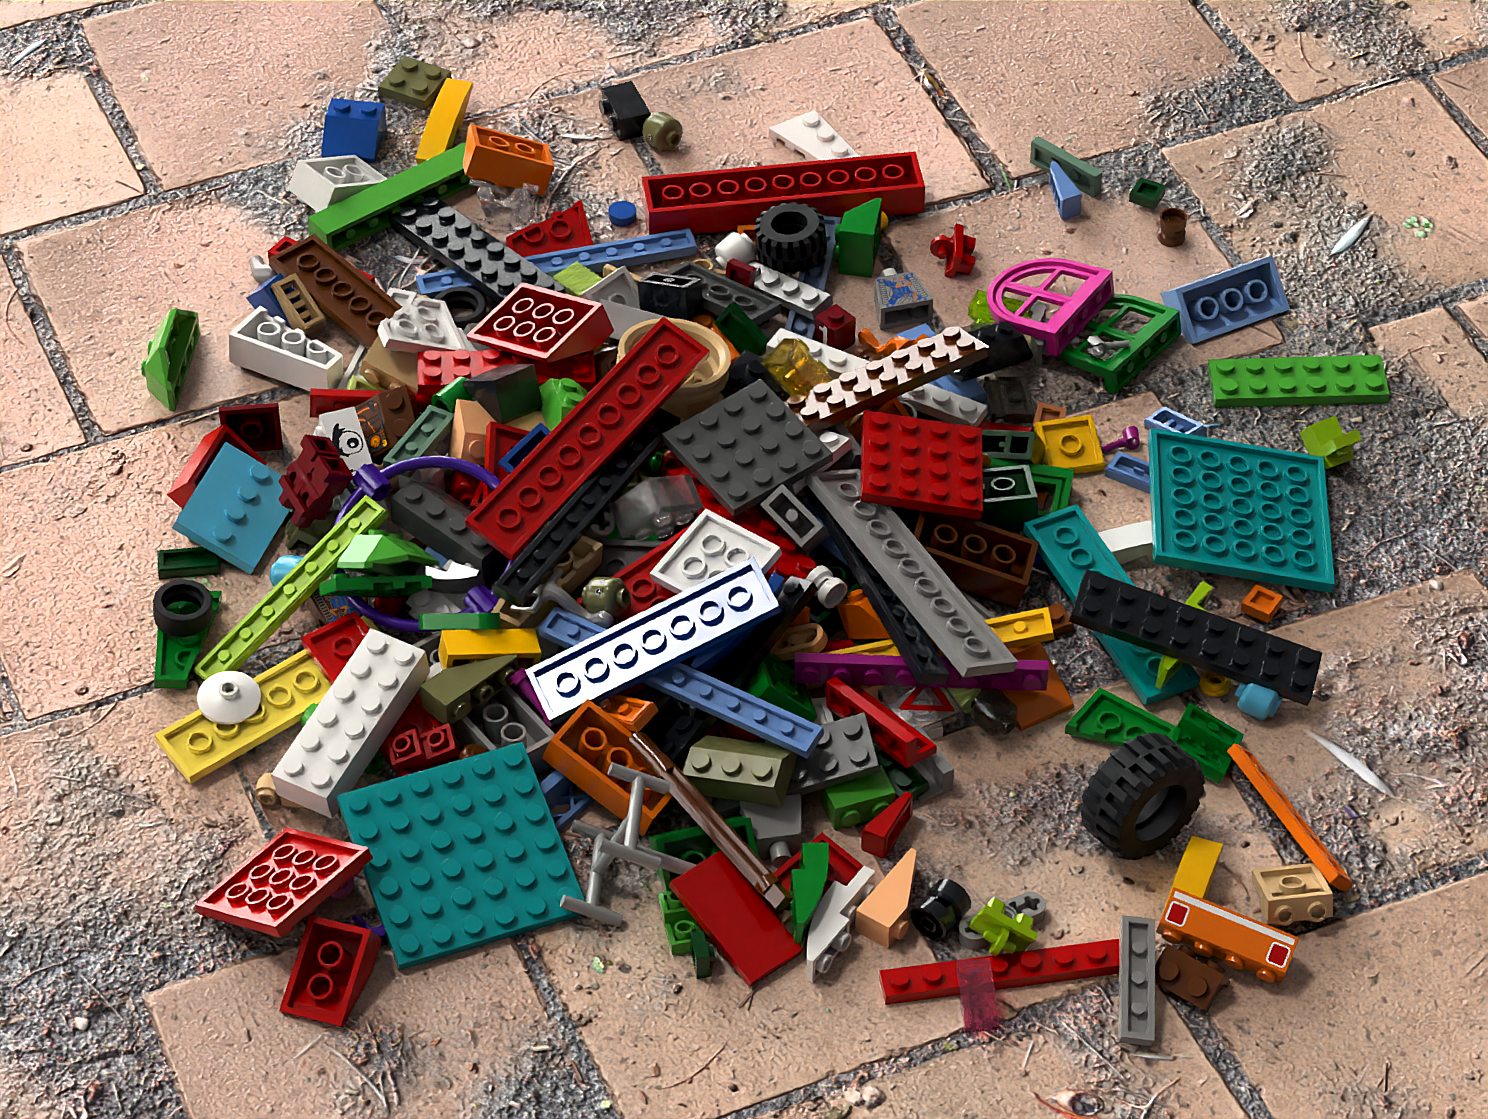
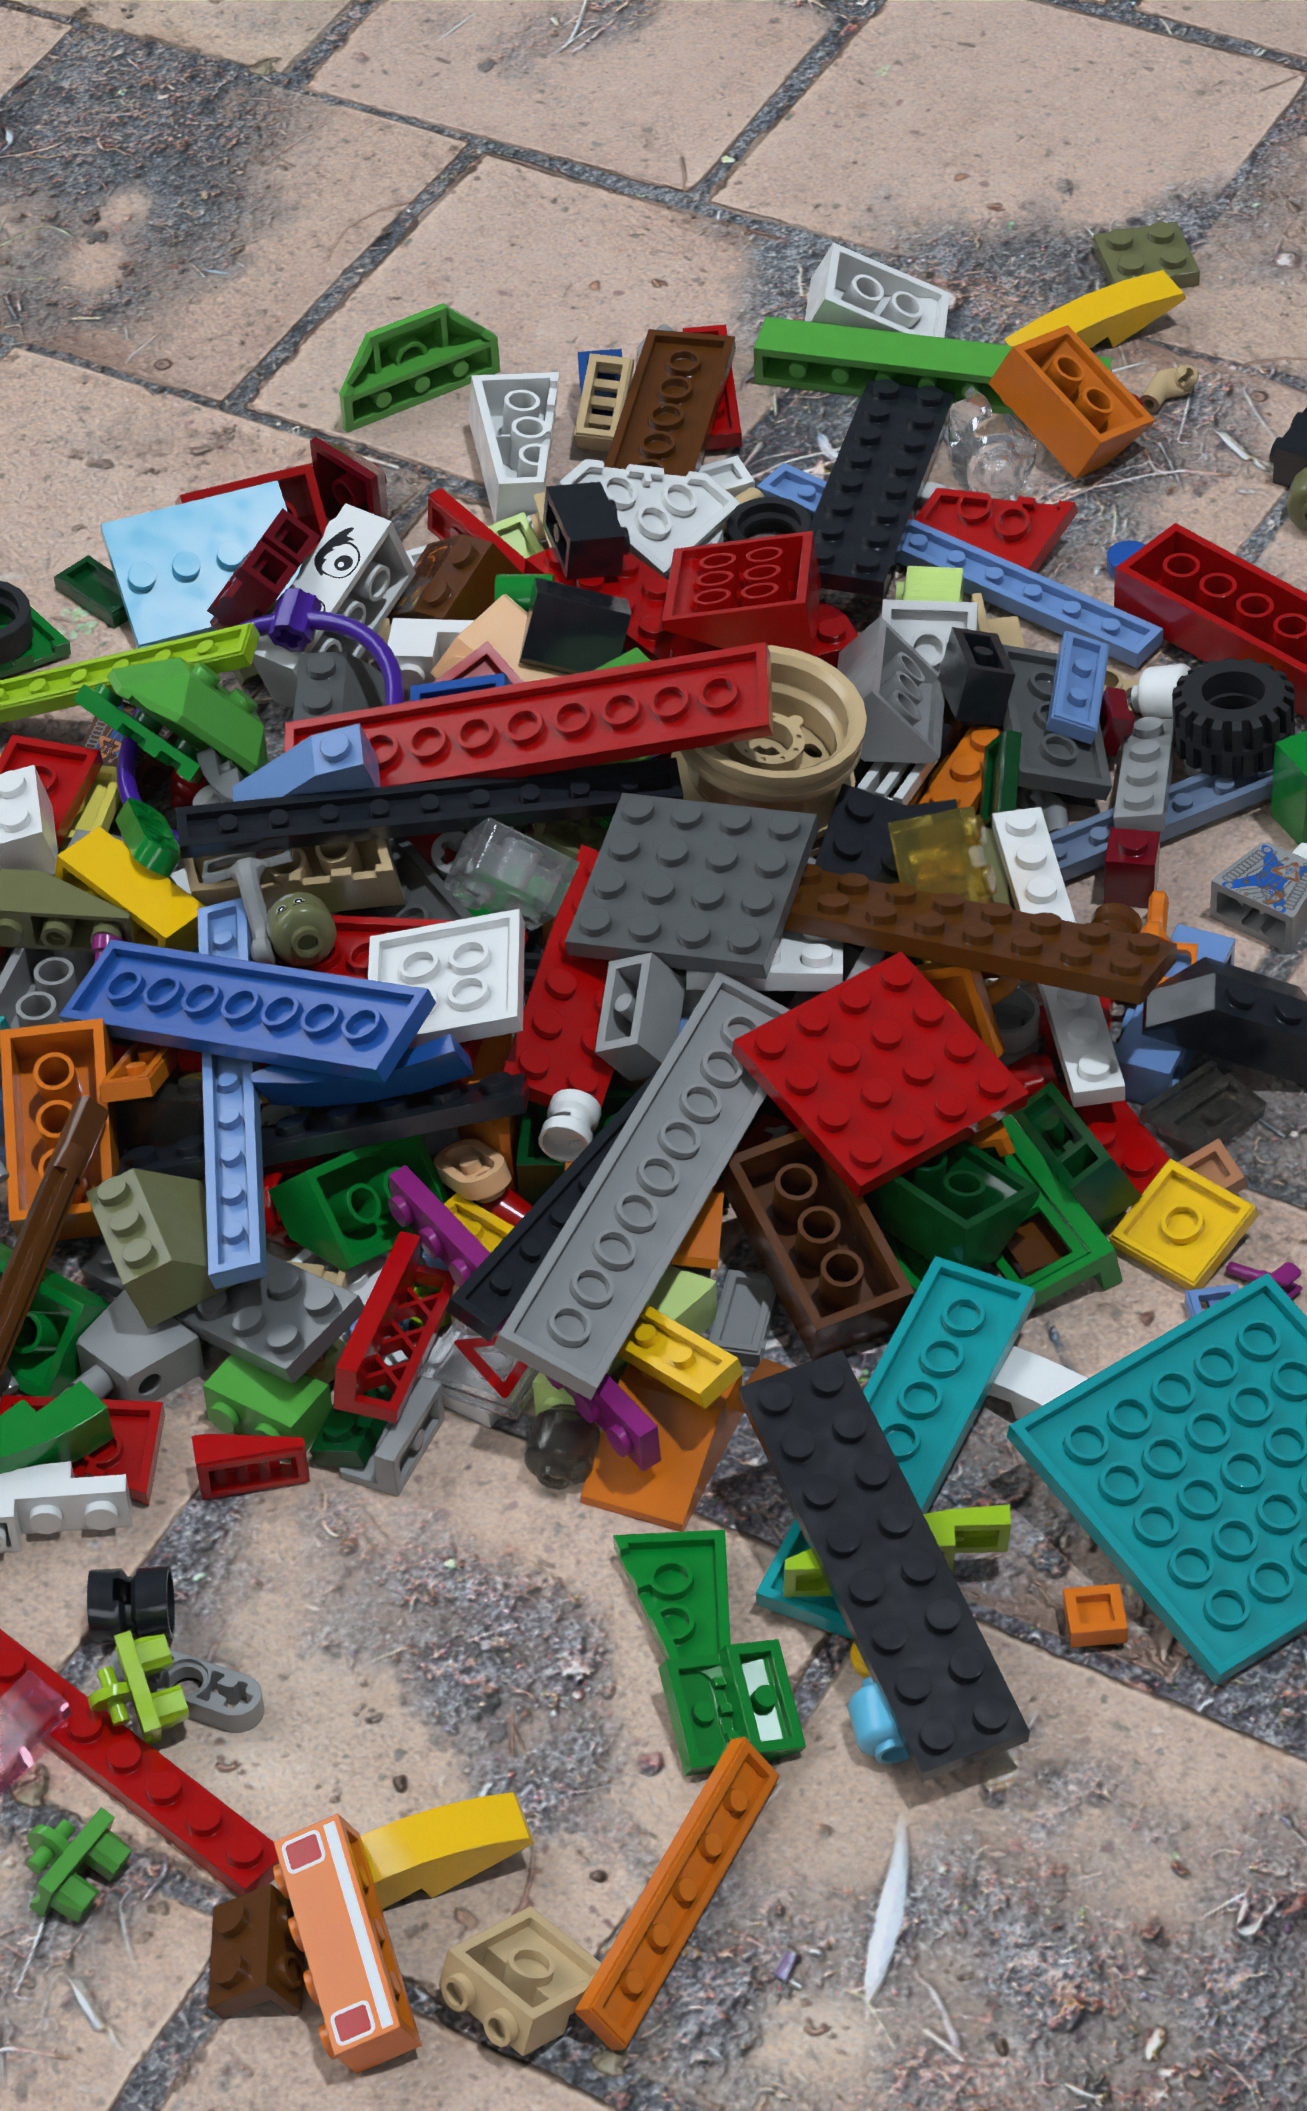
camera: 55 degrees right, 0 degrees up
blue slope [321,98,387,163] -> none
sand green plate [383,405,454,478] -> none
light nougat slope [855,848,917,949] -> none
black tyre [1080,733,1205,860] -> none
light grey plate [1118,915,1155,1046] -> none
none -> bright green hips [26,1807,132,1923]
none -> medium blue slope [232,723,381,802]
none -> black brick [543,482,630,580]
none -> medium blue tile [1046,631,1110,745]
none -> tan arm [1140,364,1199,413]

